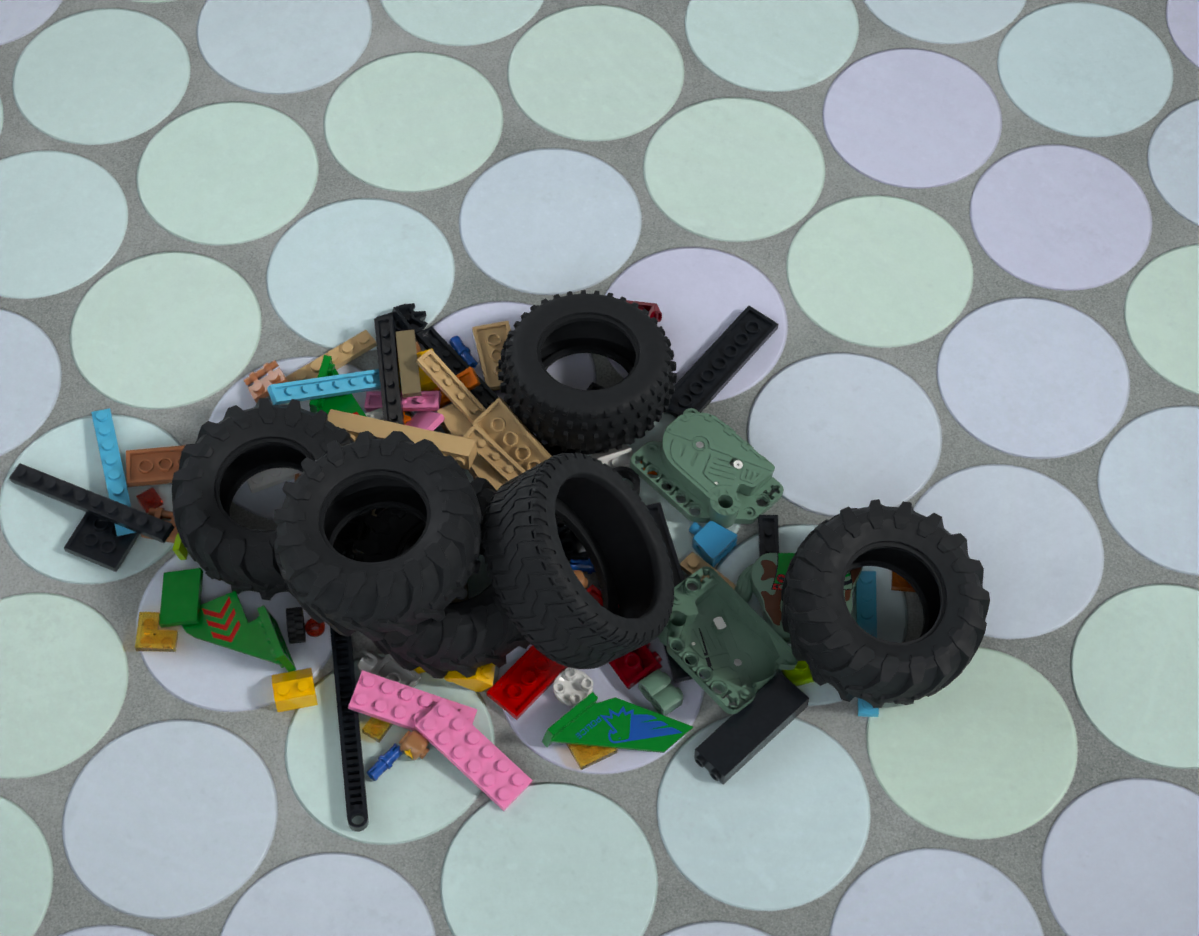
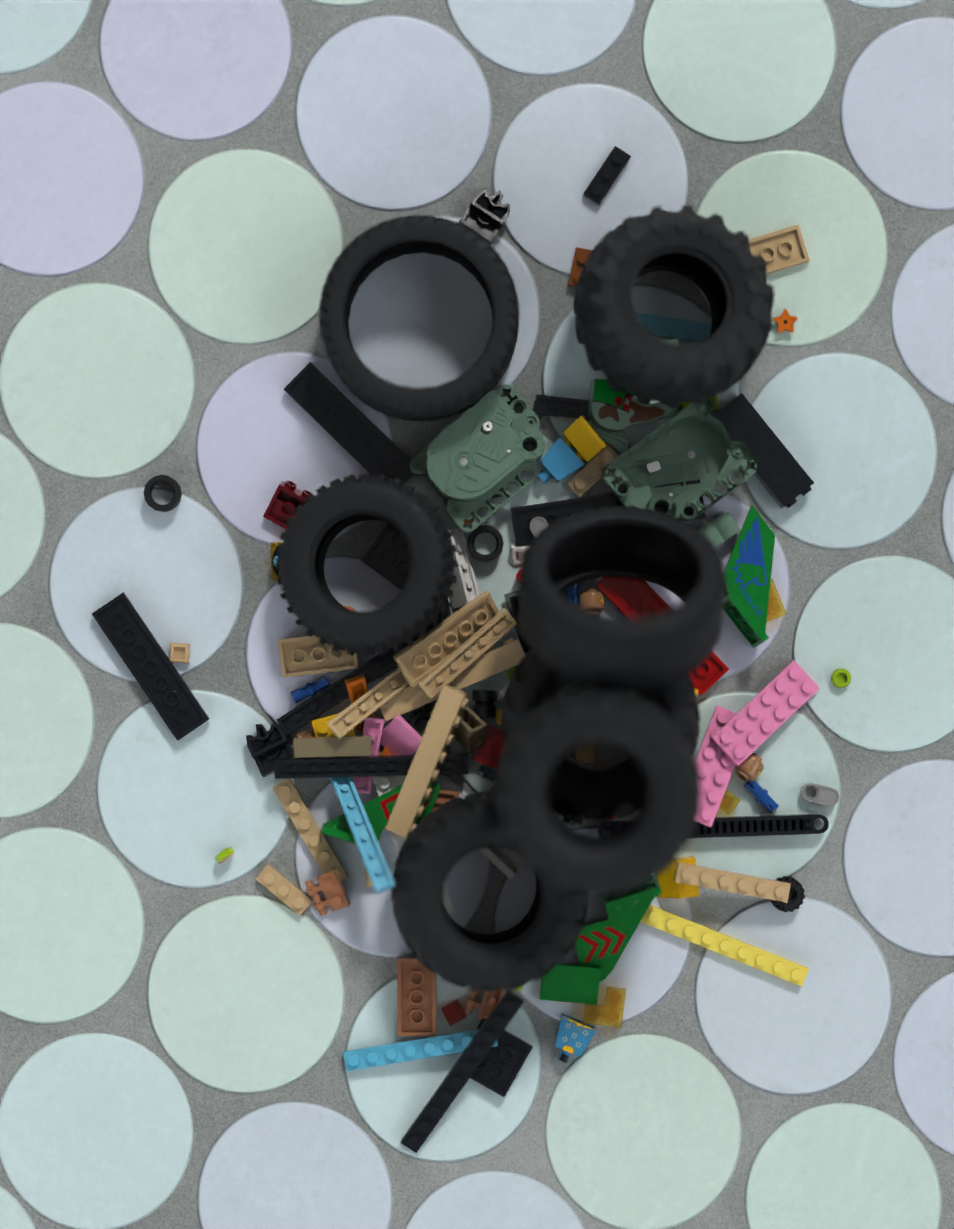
camera: 85 degrees left, 30 degrees up
none -> black plate [92,592,210,741]
none -> black tyre [144,475,182,512]
none -> tan tile [170,643,190,663]
none -> lime tile [215,847,235,864]
none -> tan plate [256,864,313,915]
none -> black tyre [319,215,519,421]
none -> black plate [459,187,510,244]
none -> dark azure torso [554,1013,596,1063]
none -> yellow slope [562,416,606,464]
none -> black plate [583,146,631,205]
none -> light yellow plate [640,904,809,986]
none -> tan plate [674,862,791,903]
none -> tan tile [749,225,810,275]
none -> black tyre [769,876,805,912]
none -> orange plate [773,309,798,333]
none -> light grey piece [801,783,839,806]
none -> lime tile [831,669,851,688]

